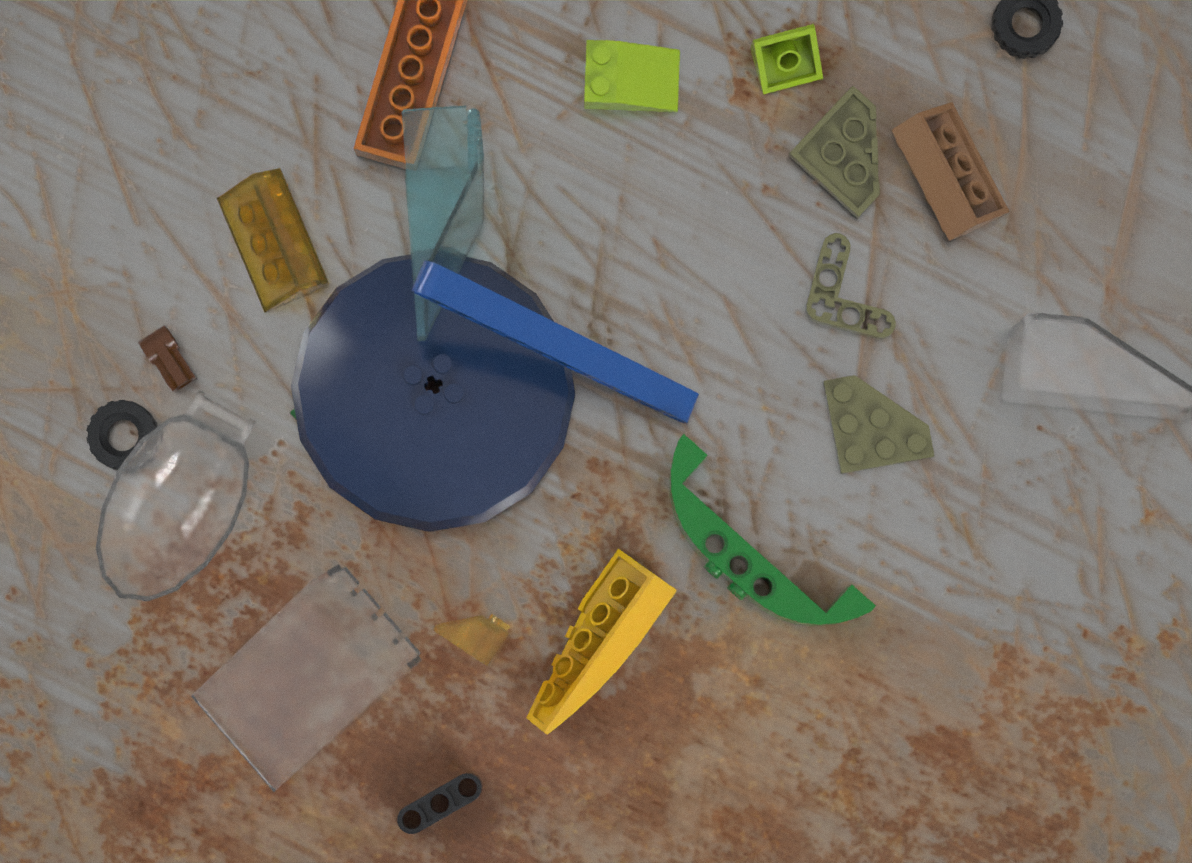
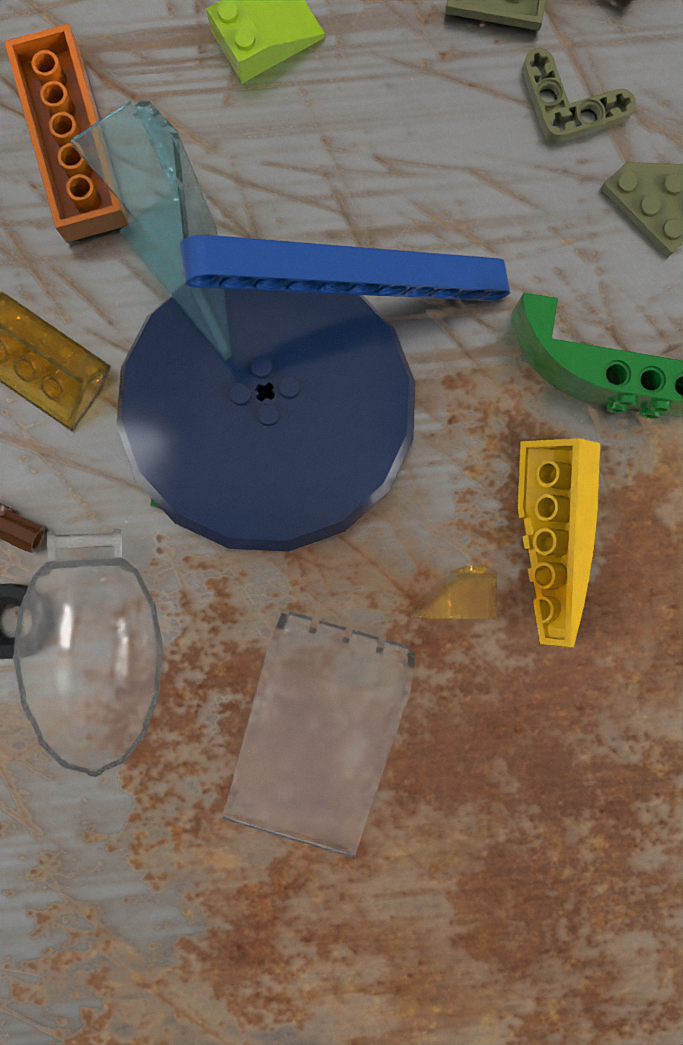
camera: 35 degrees left, 0 degrees up
black beam [397,773,483,834] -> none

